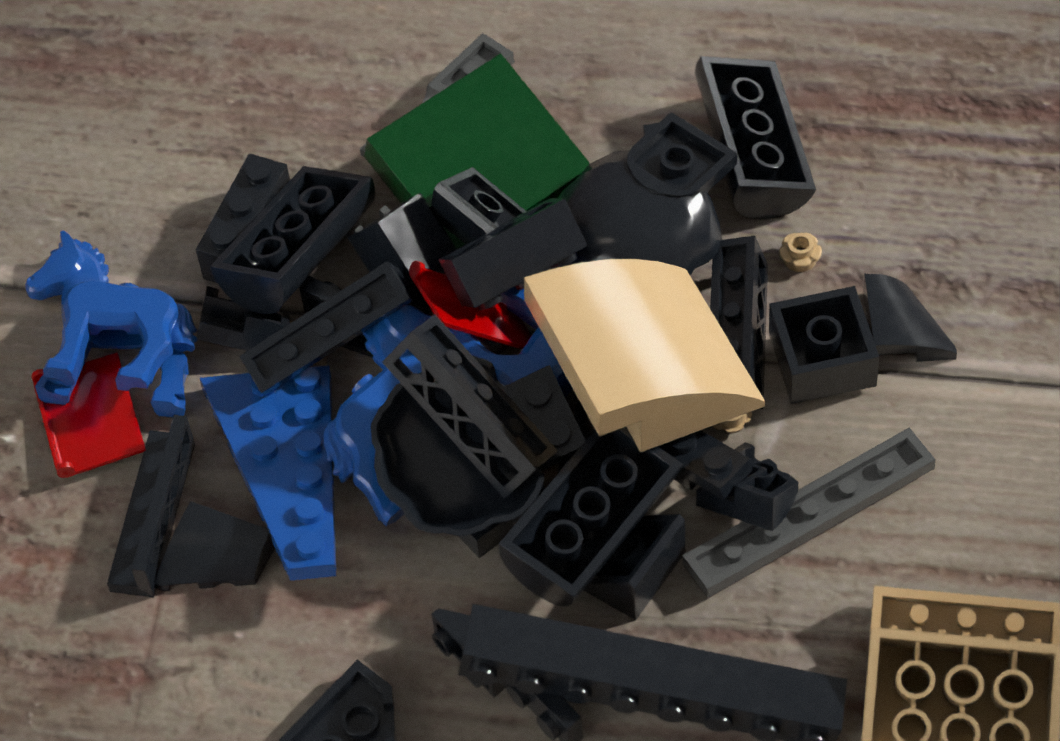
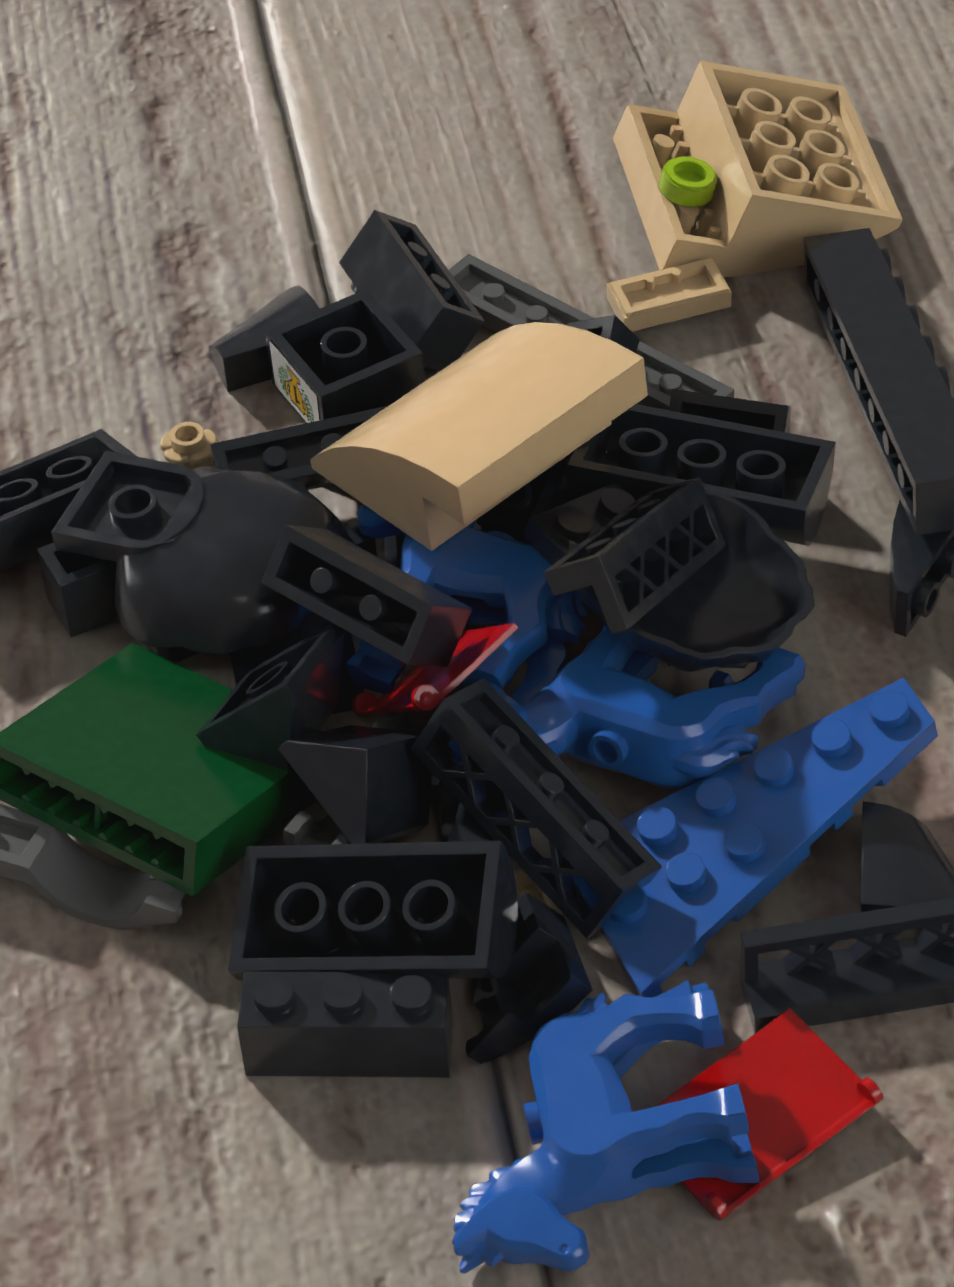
camera: 110 degrees left, 10 degrees down
none -> black brick [339,210,485,371]
none -> tan plate [606,258,731,331]
none -> lime tile [659,156,717,207]

